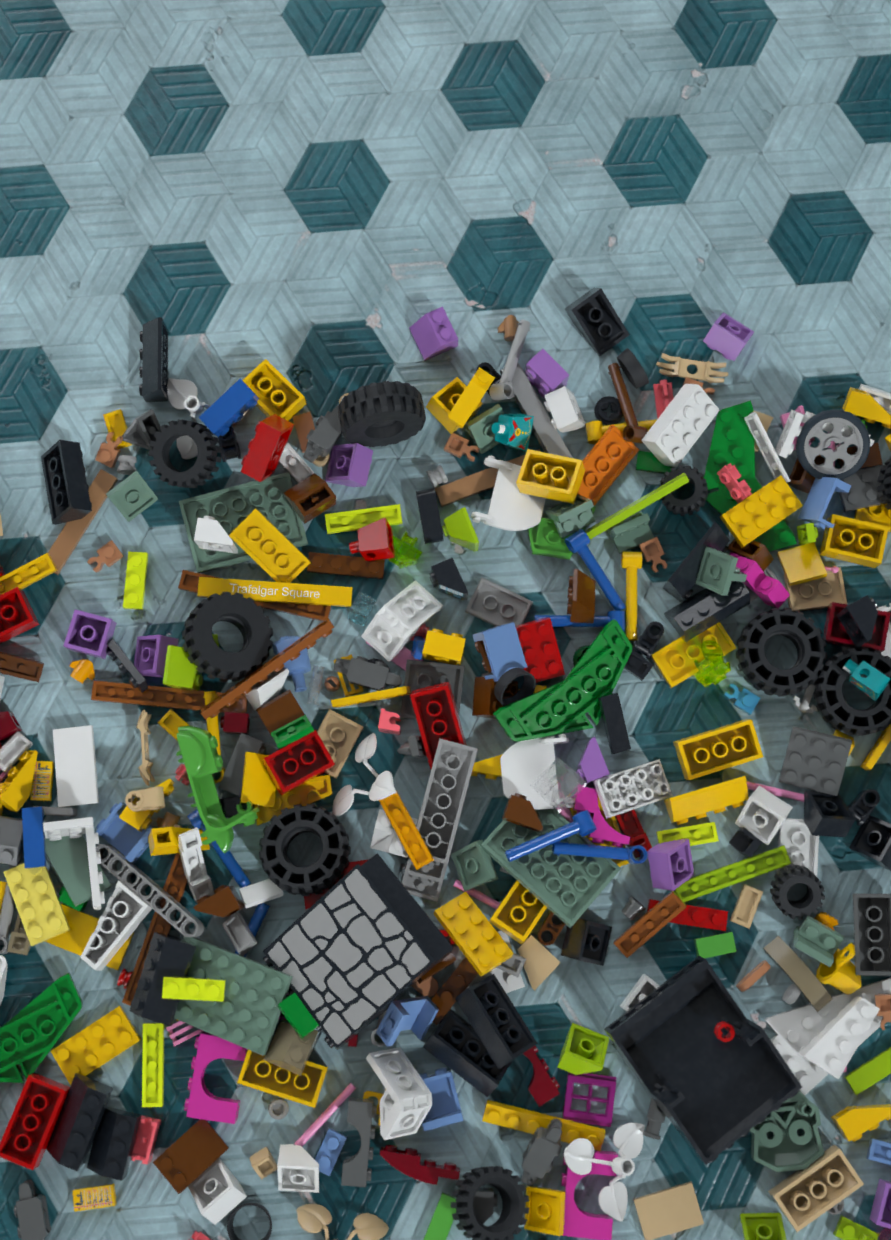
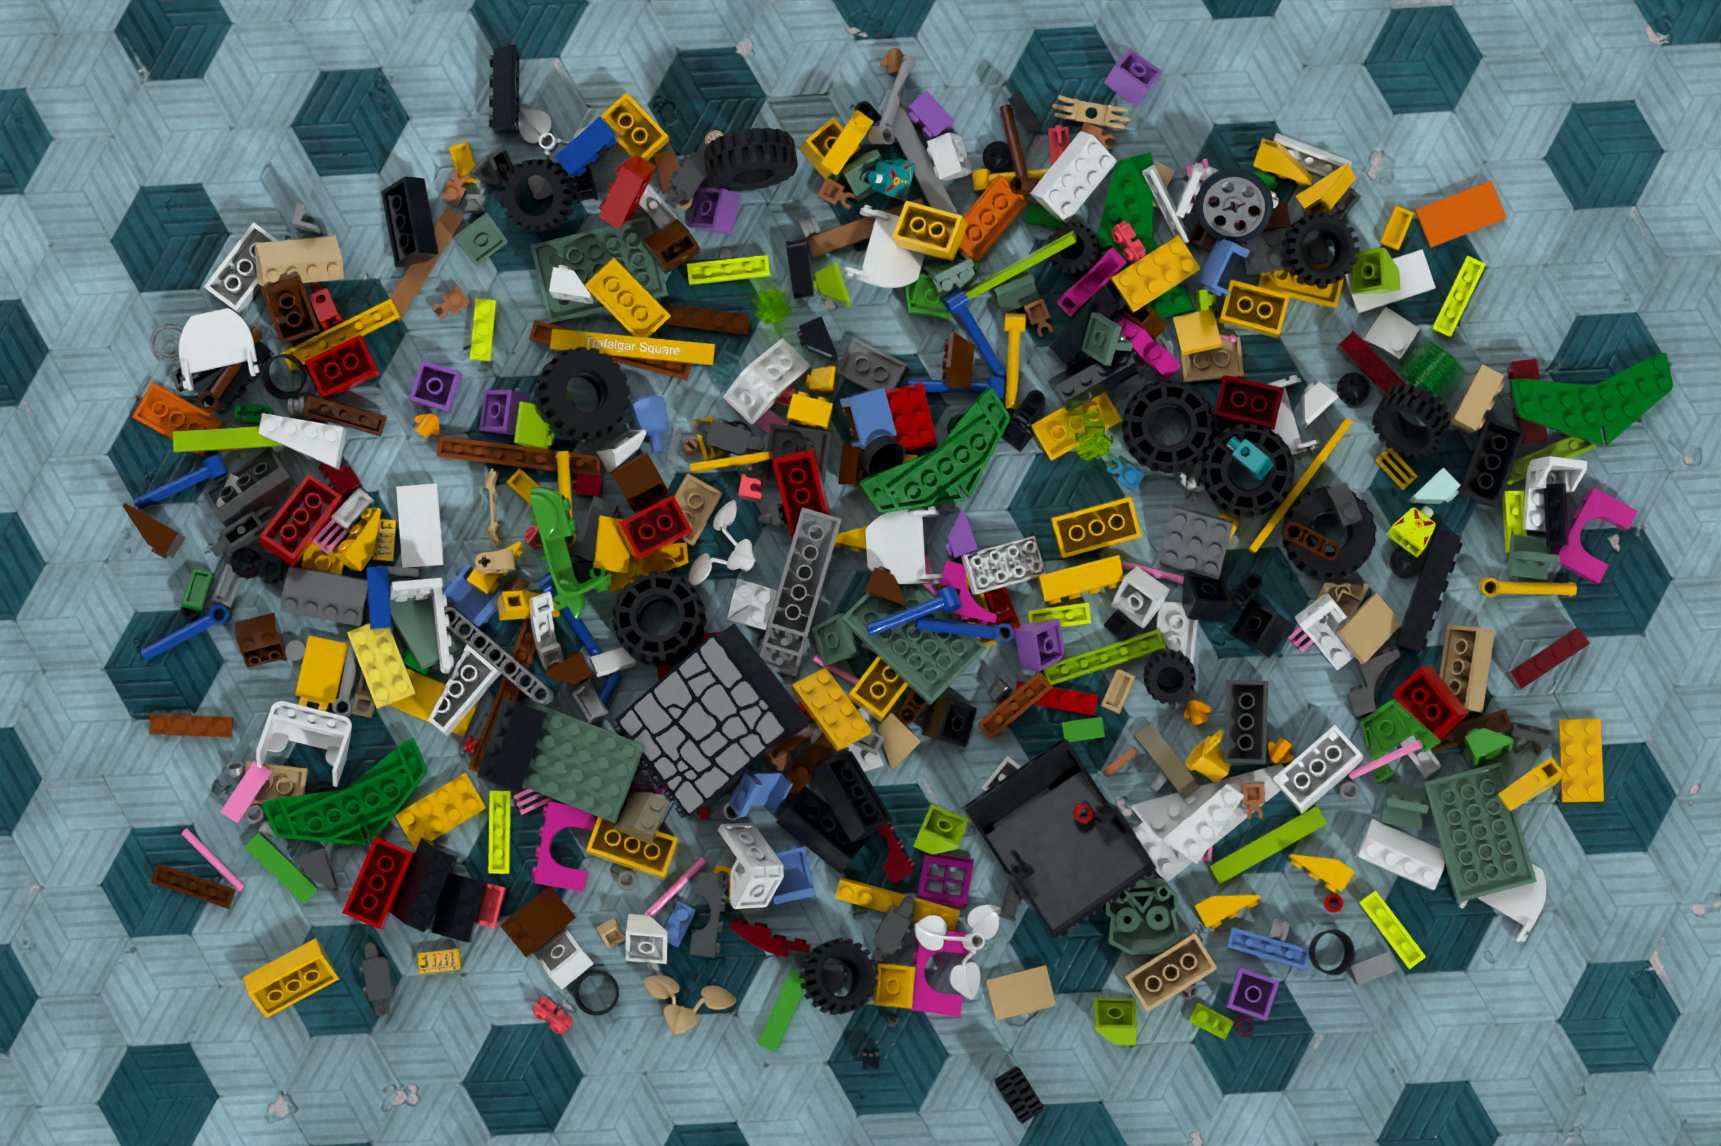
camera: 10 degrees right, 5 degrees up
black plate [106,639,148,693] -> none
neon yellow plate [162,977,226,1002] -> none
dark orange plate [201,618,334,720] -> none
green panel [271,715,314,750] -> none
green tile [278,992,319,1039] -> none
torso [349,518,395,561] -> none
light orange tile [379,790,434,870] -> none
medium lavender slope [409,306,458,361] -> none
blue tile [411,636,425,660] -> none
clear slope [530,758,586,814] -> none
black slope [565,288,630,356] -> none
black tile [598,693,631,754] -> none
sand green bracket [793,916,844,967] -> none
black slope [836,595,878,649] -> none
none -> yellow slope [806,366,836,395]
none -> dark pink arch [1057,247,1127,317]

